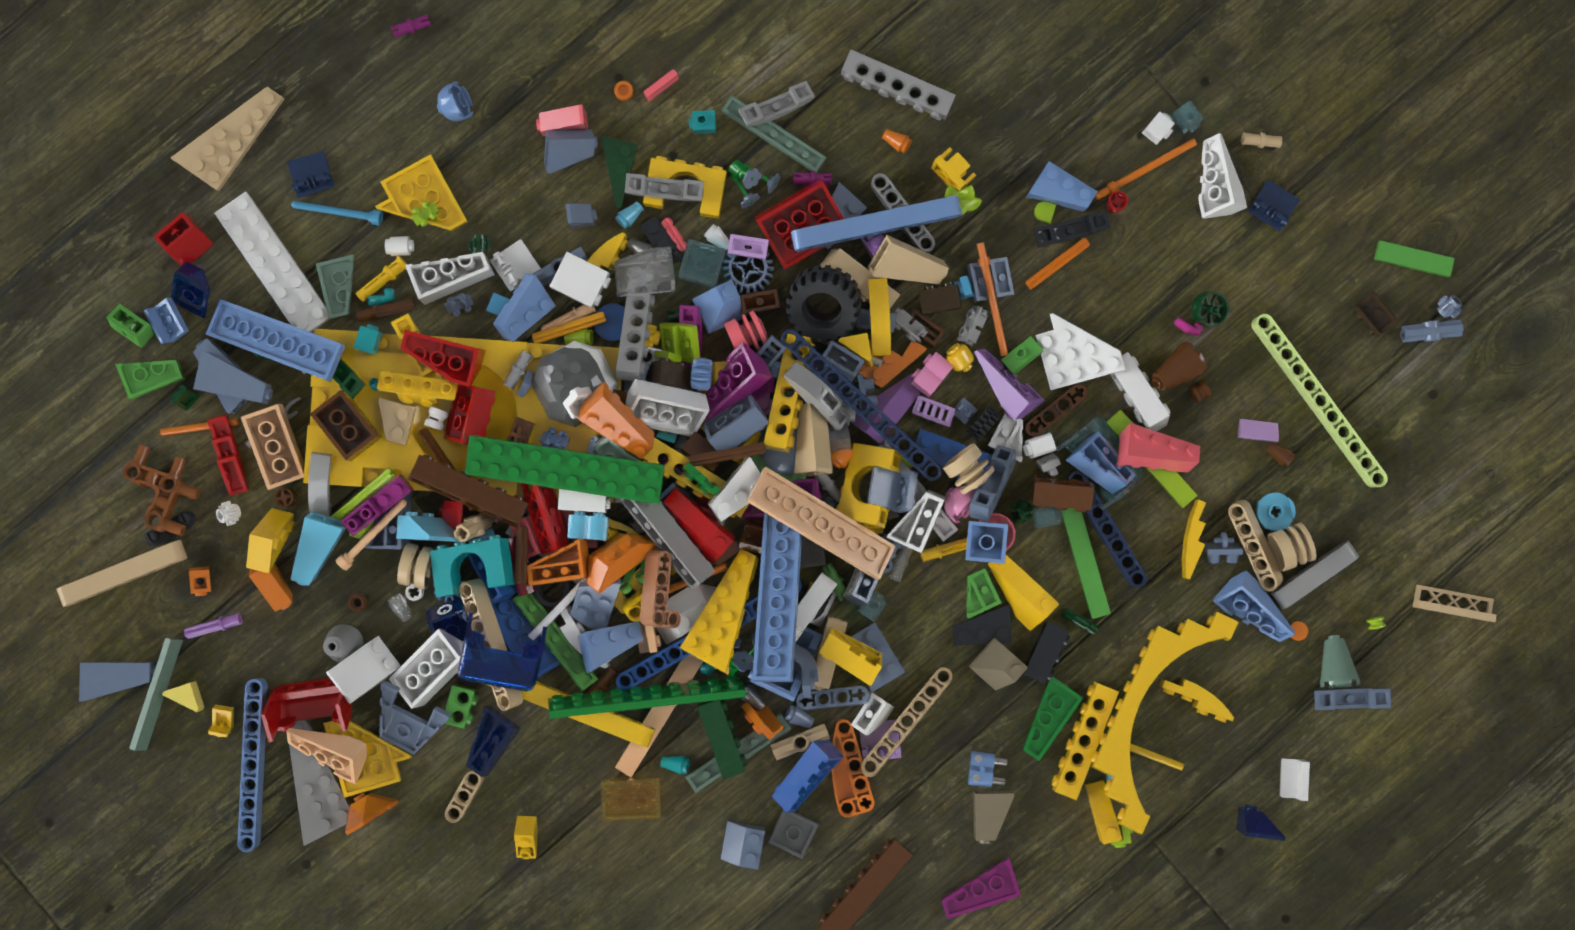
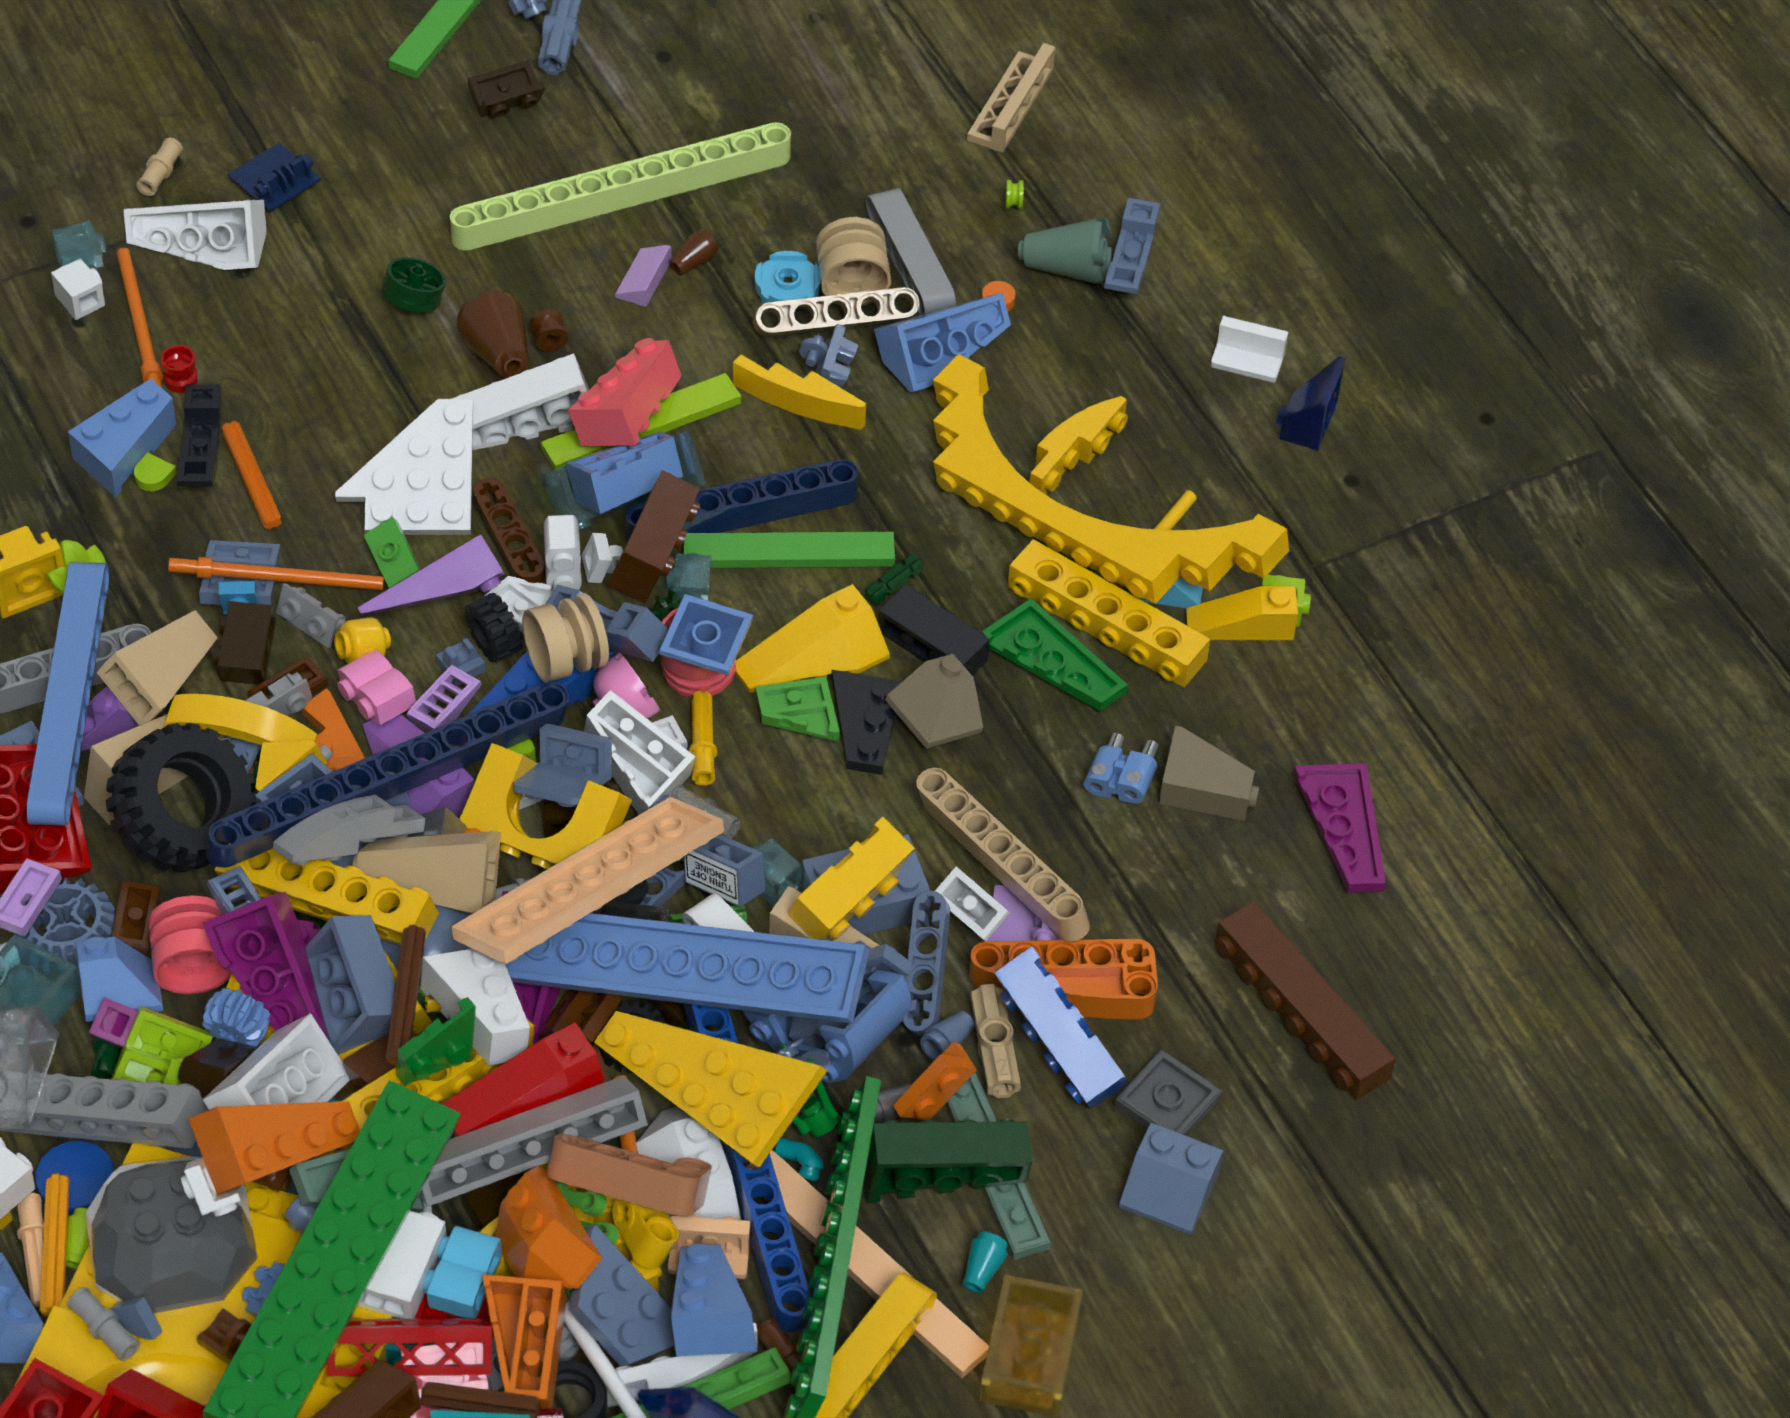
camera: 80 degrees left, 35 degrees down
dark pink arm [1174,317,1203,336] -> none

